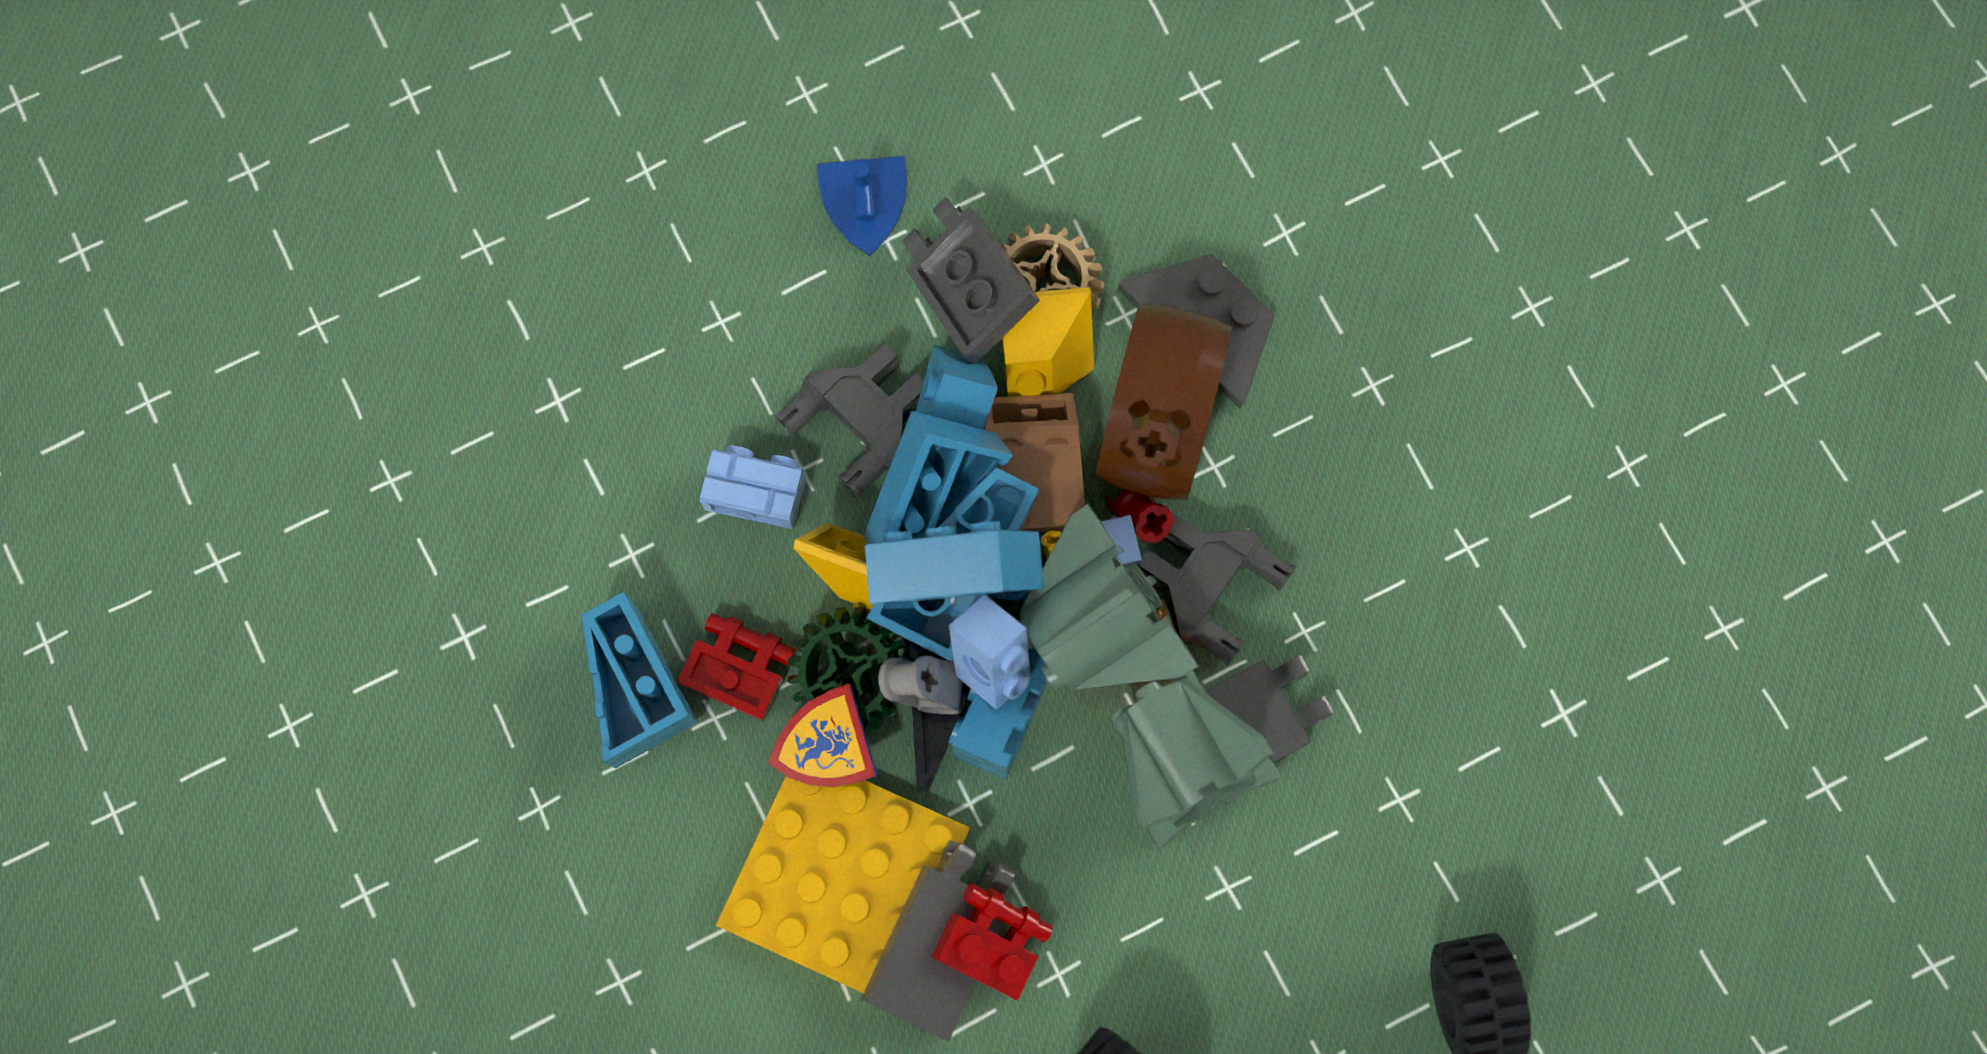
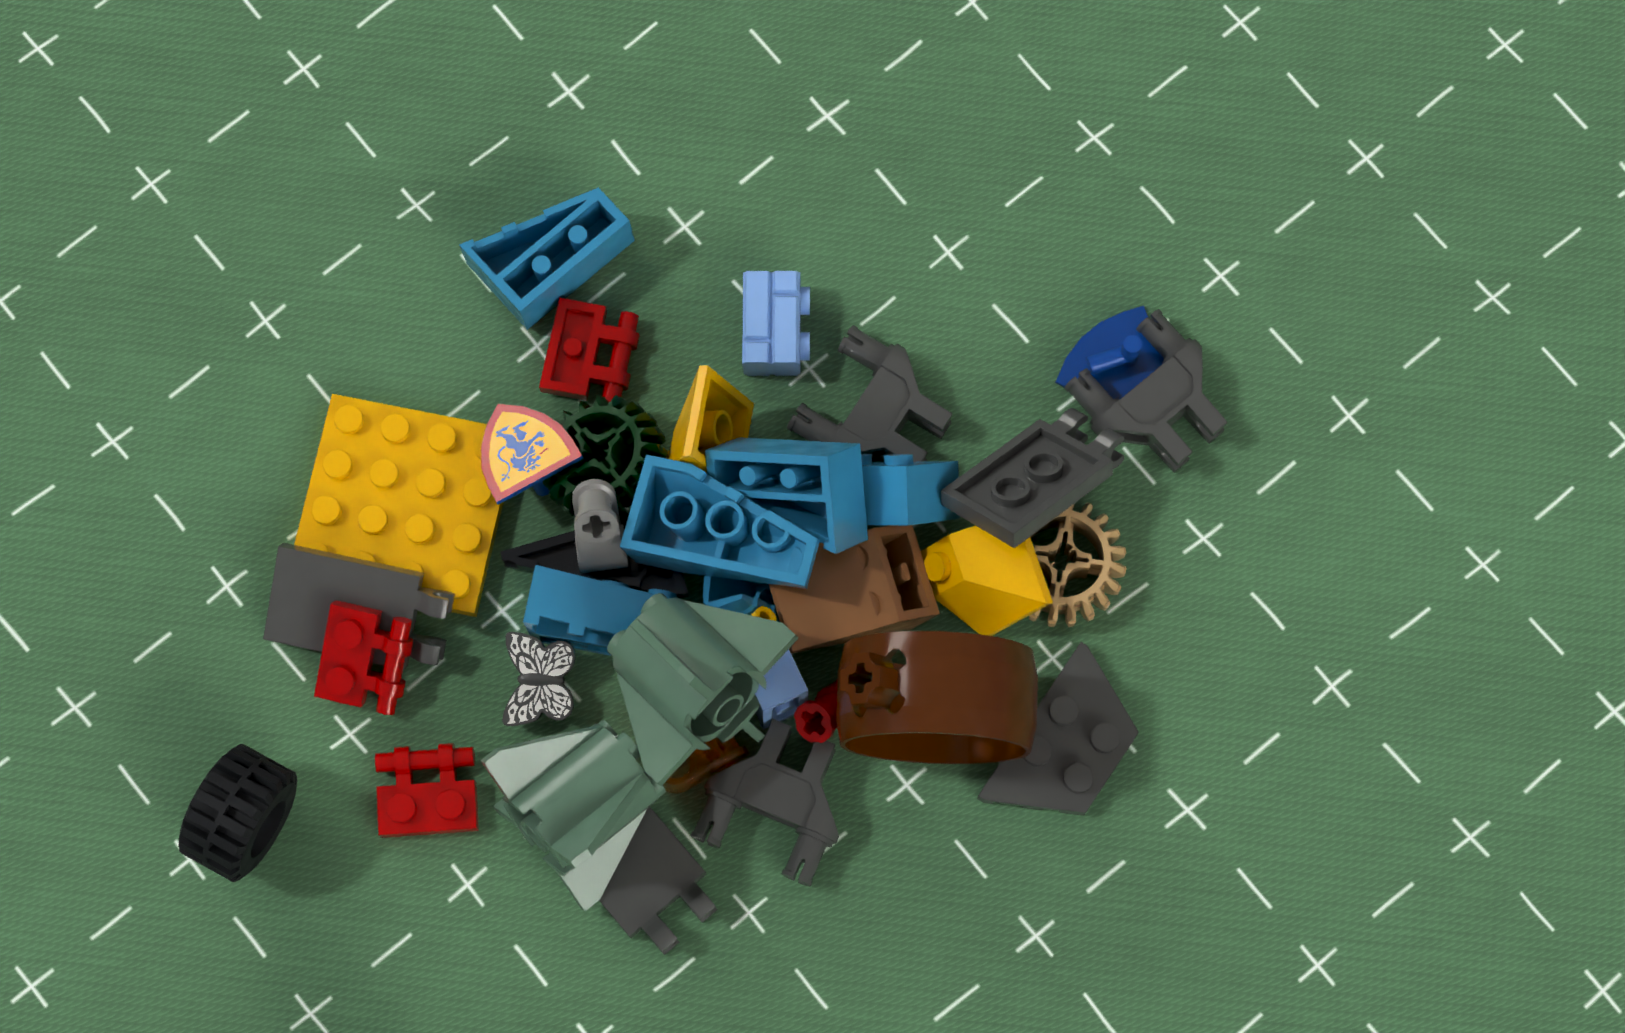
camera: 80 degrees right, 0 degrees up
dark azure wedge [865,521,1044,604] -> none
light blue brick [949,595,1030,710] -> none
none -> red plate [375,743,479,838]
none -> animal [502,632,576,726]
none -> dark grey connector [1064,309,1227,473]

